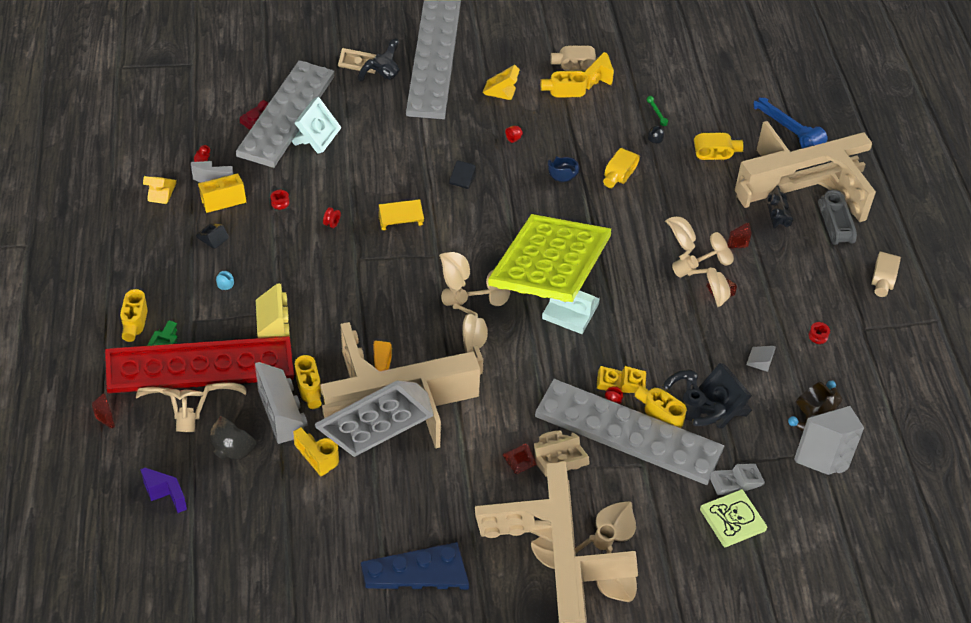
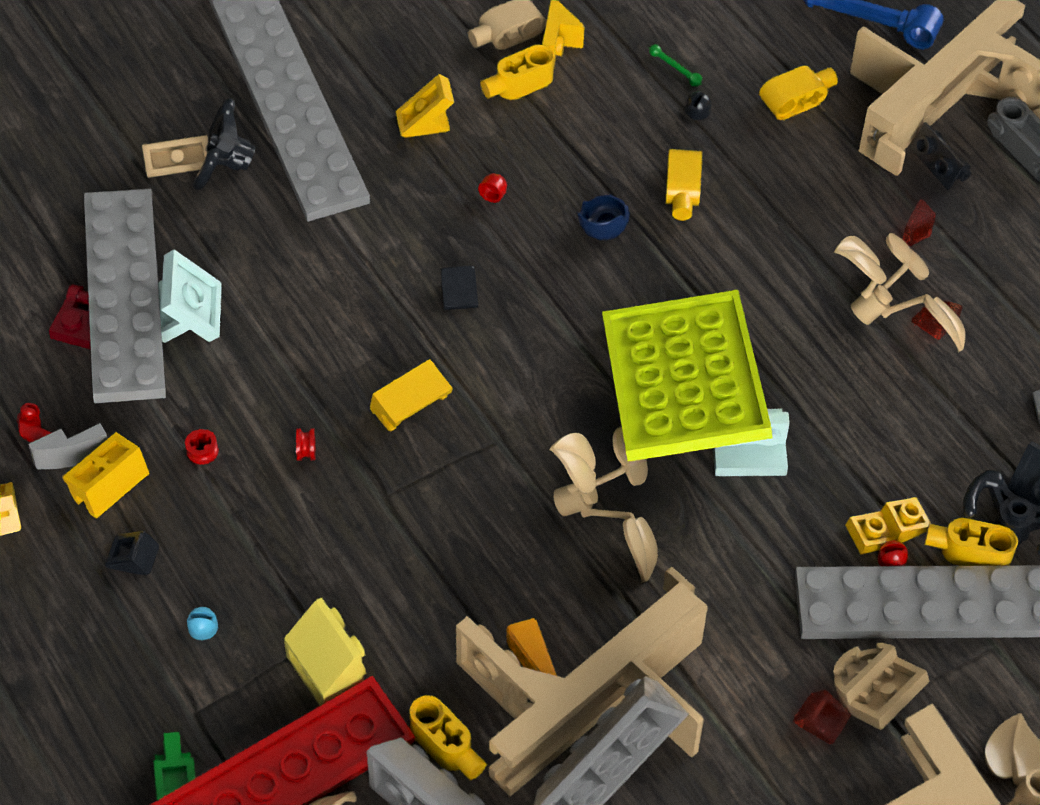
camera: 25 degrees left, 5 degrees up
yellow piece [120,289,148,342] -> none

